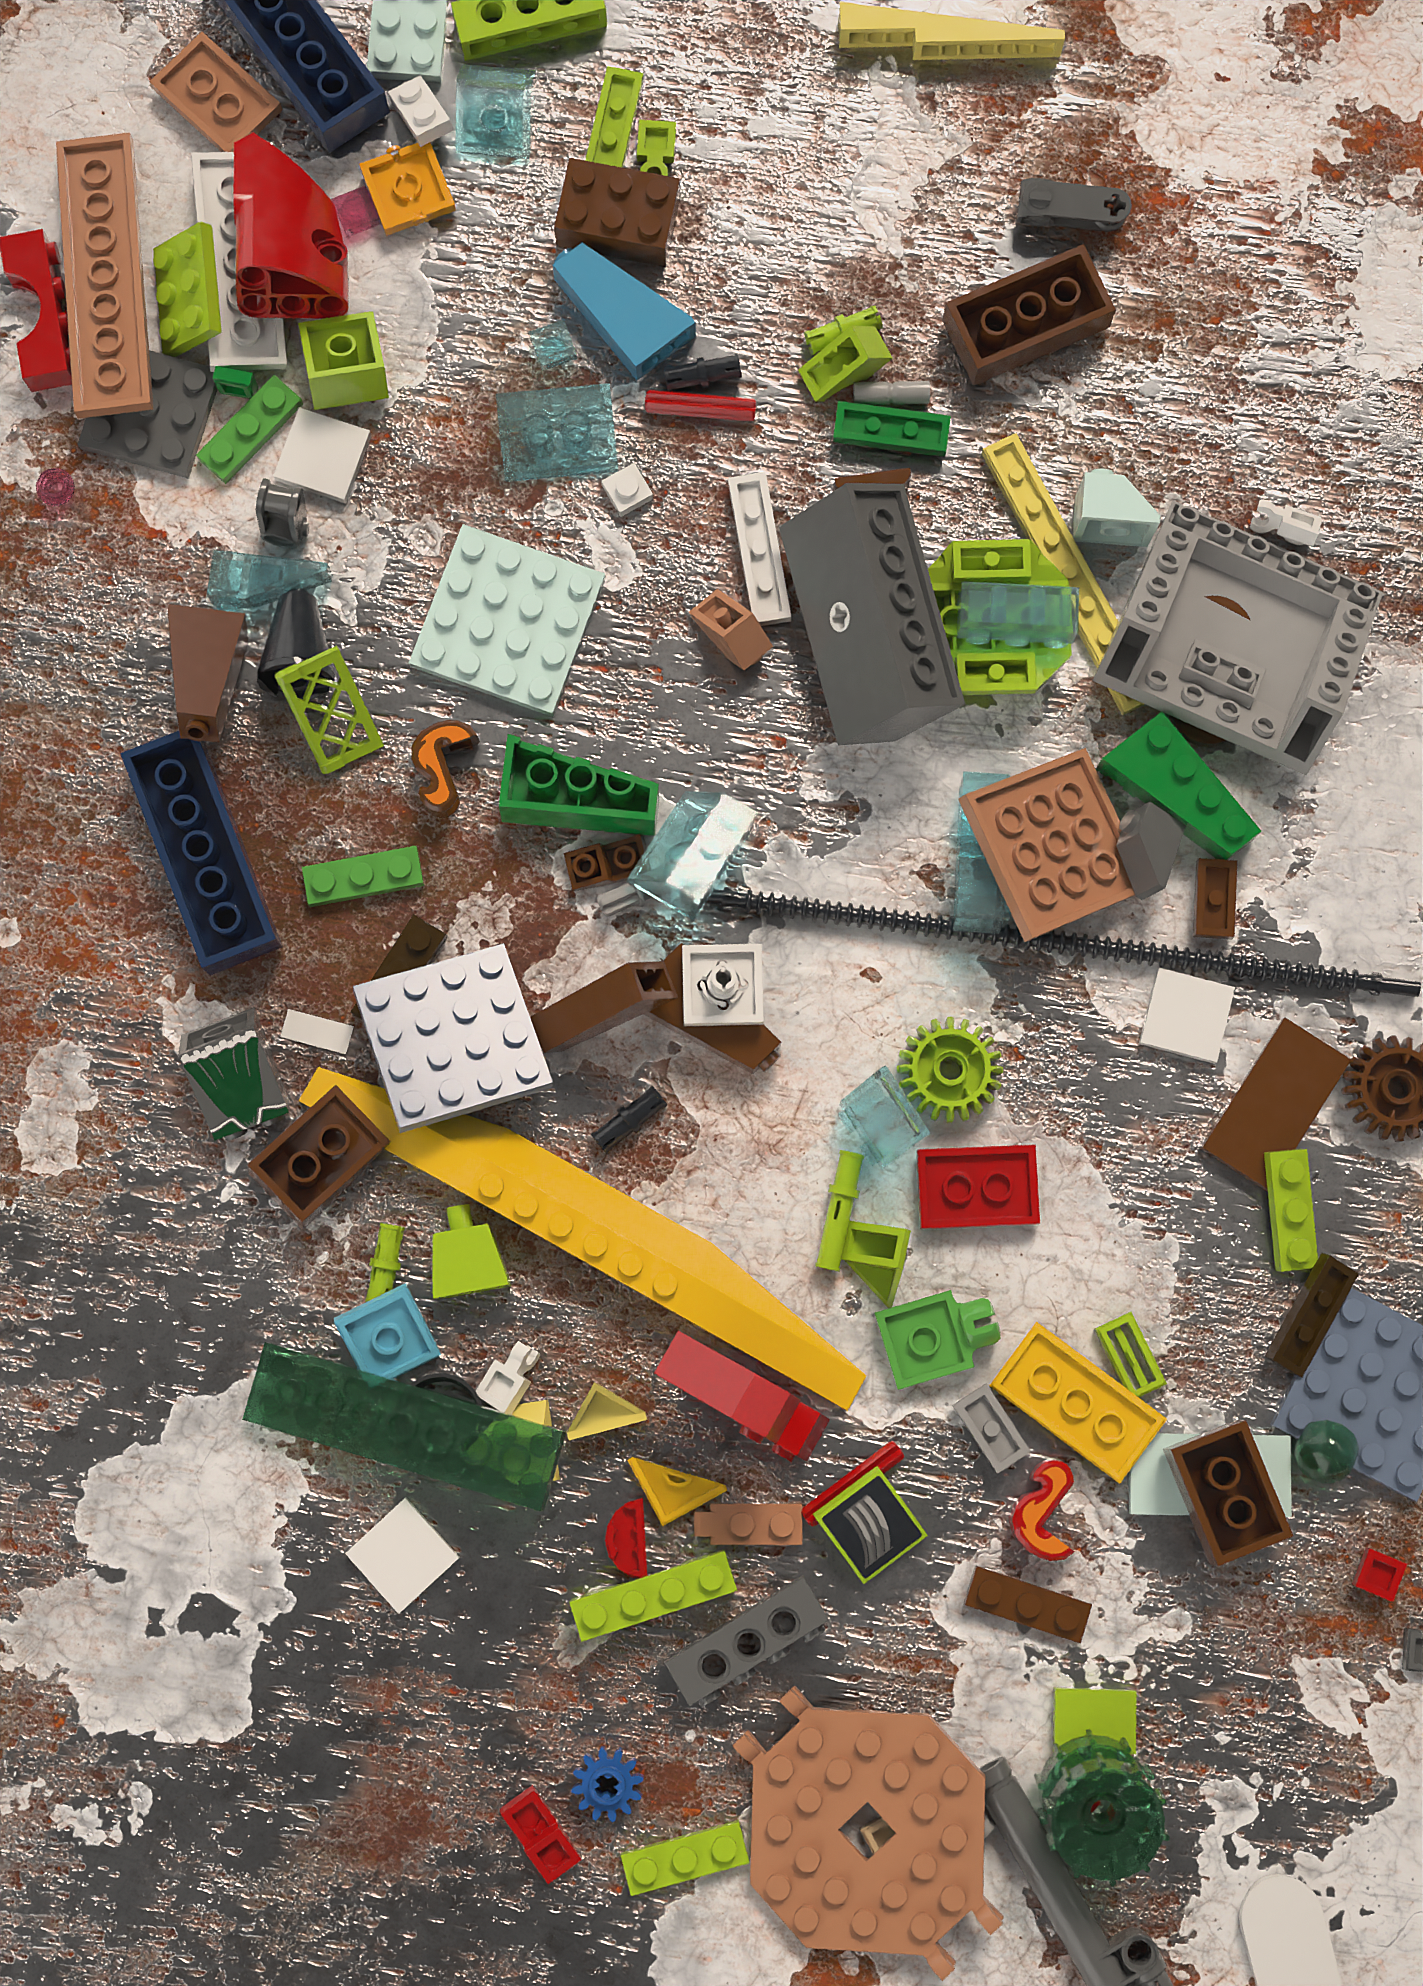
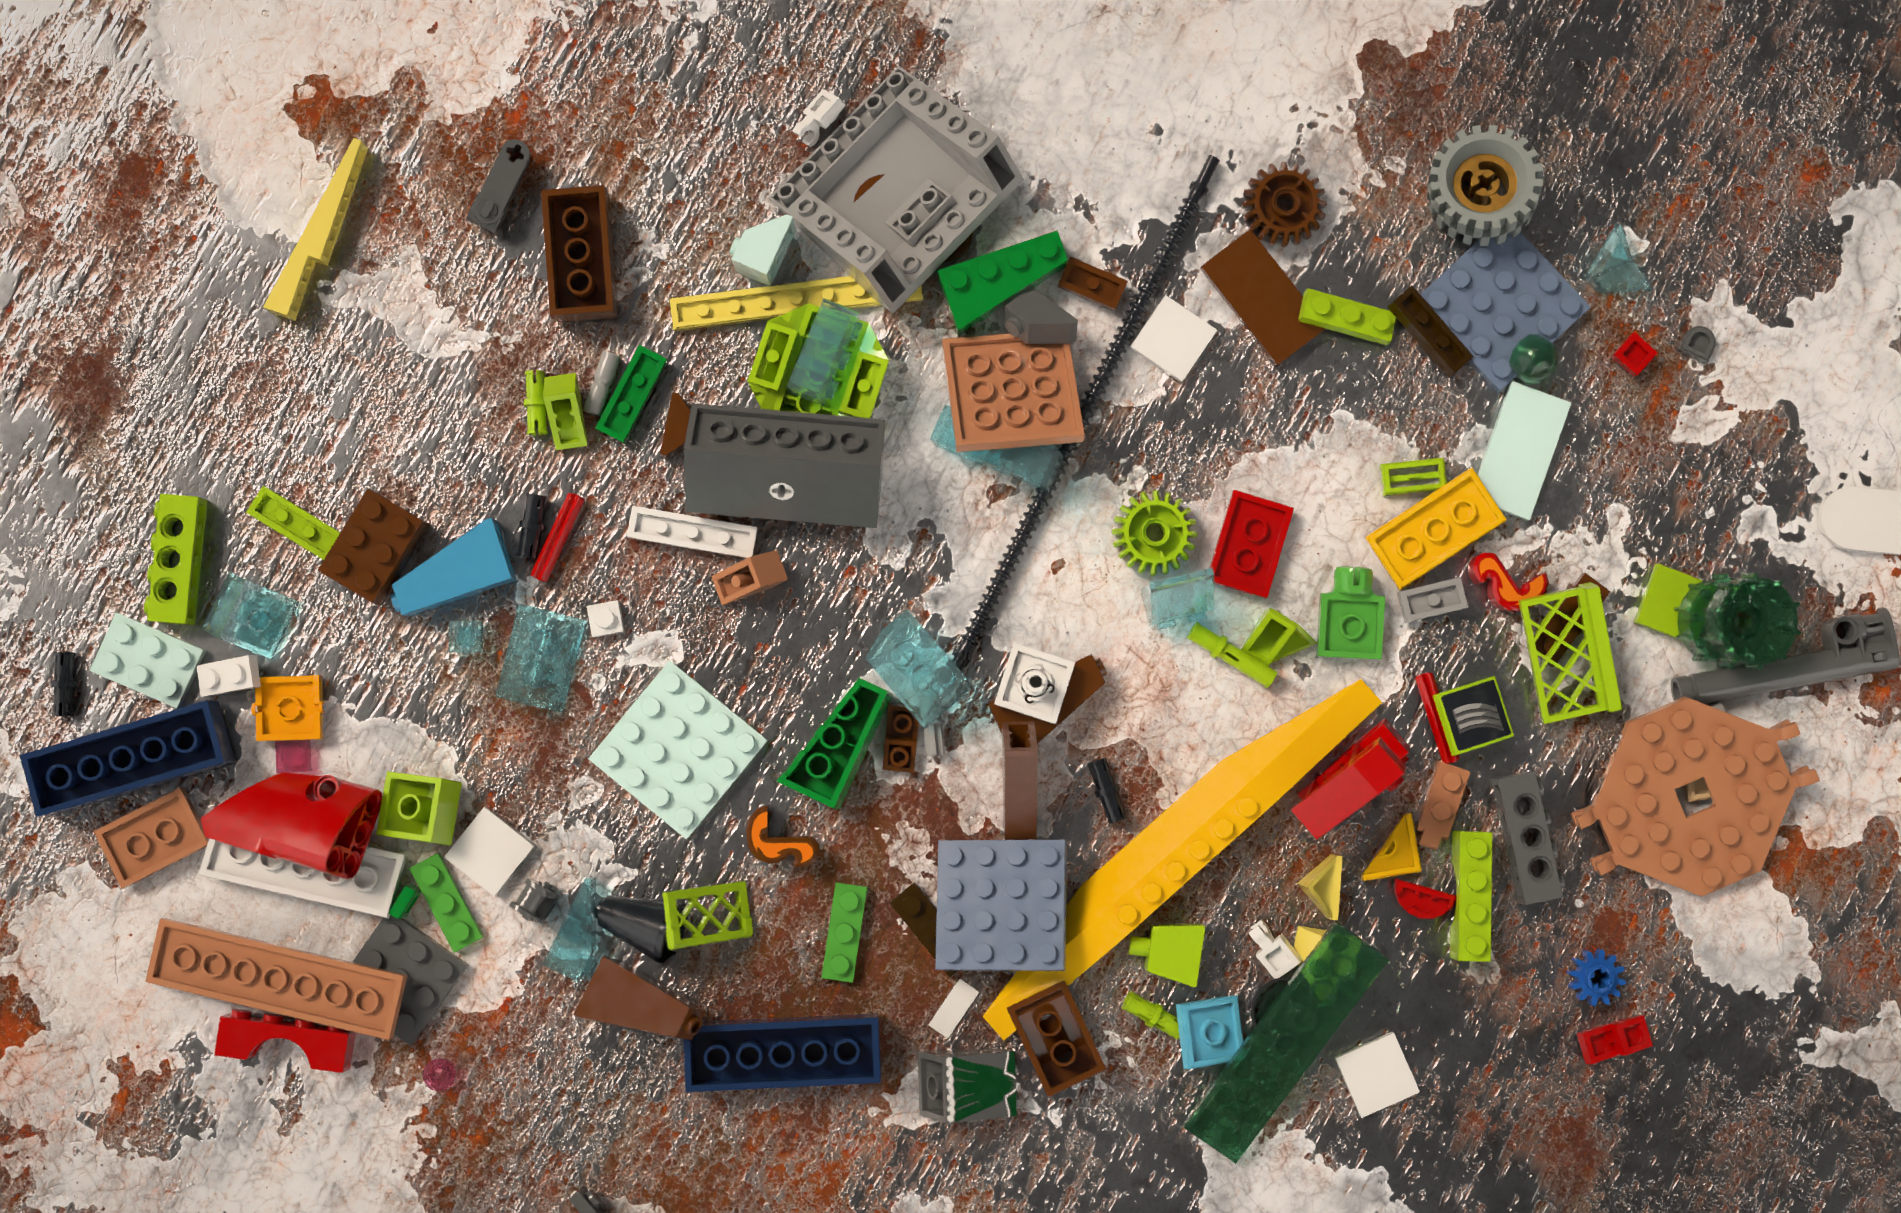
camera: 80 degrees left, 5 degrees up
lime plate [153,221,222,357] -> none
lime plate [620,1820,750,1896] -> none
lime plate [637,120,677,176] -> none
reddish brown brick [1163,1420,1293,1566] -> none
none -> lime fence [1518,582,1622,724]

